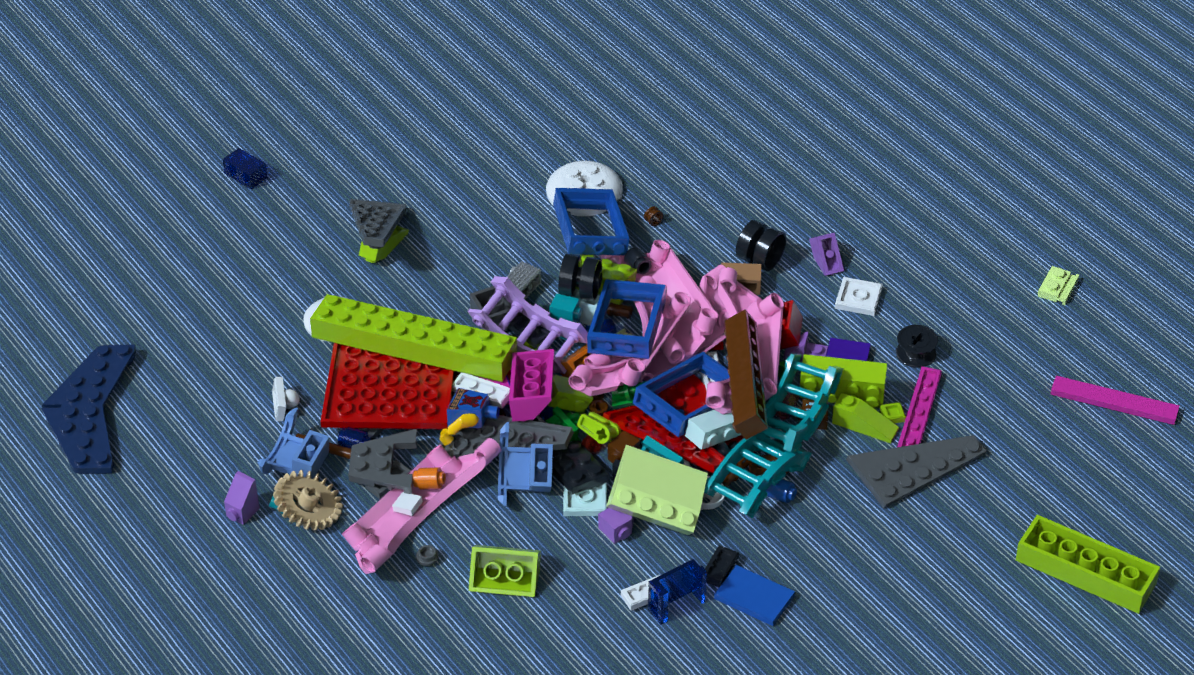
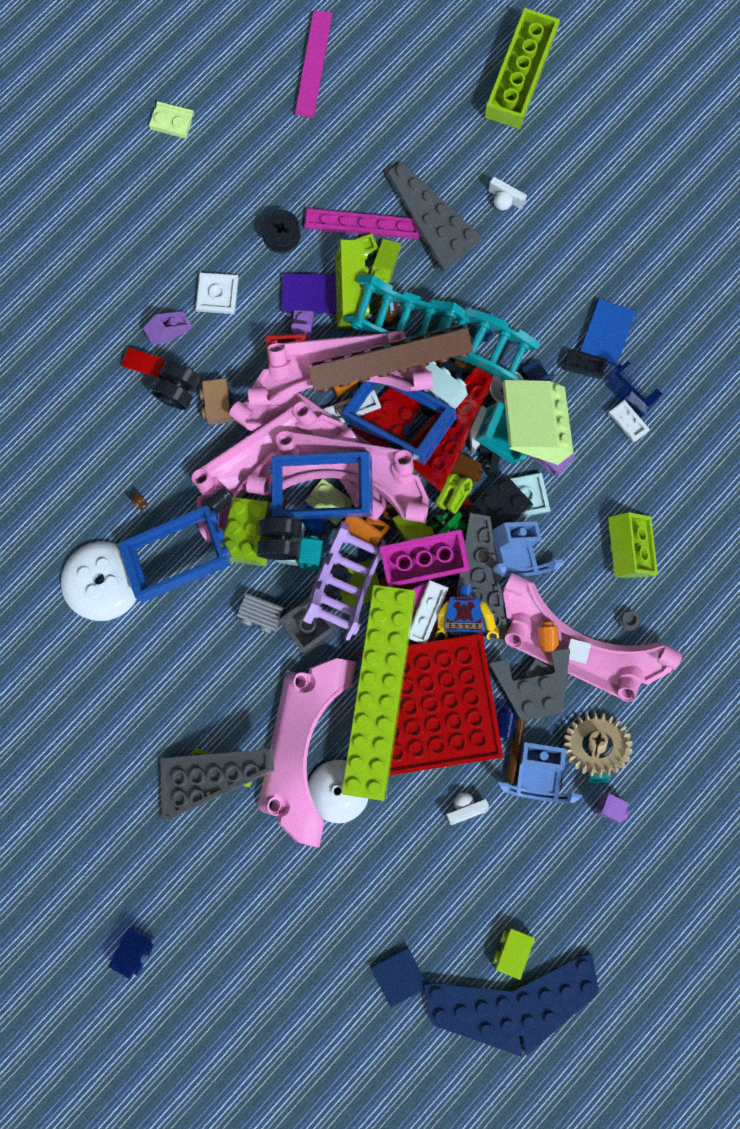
camera: 100 degrees left, 35 degrees up
none -> red slope [122,348,164,379]
none -> bright pink panel [258,658,357,847]
none -> dark blue tile [371,947,427,1007]
none -> white tile [489,177,527,211]
none -> lime brick [492,927,535,980]
none -> dark blue bracket [521,359,555,382]

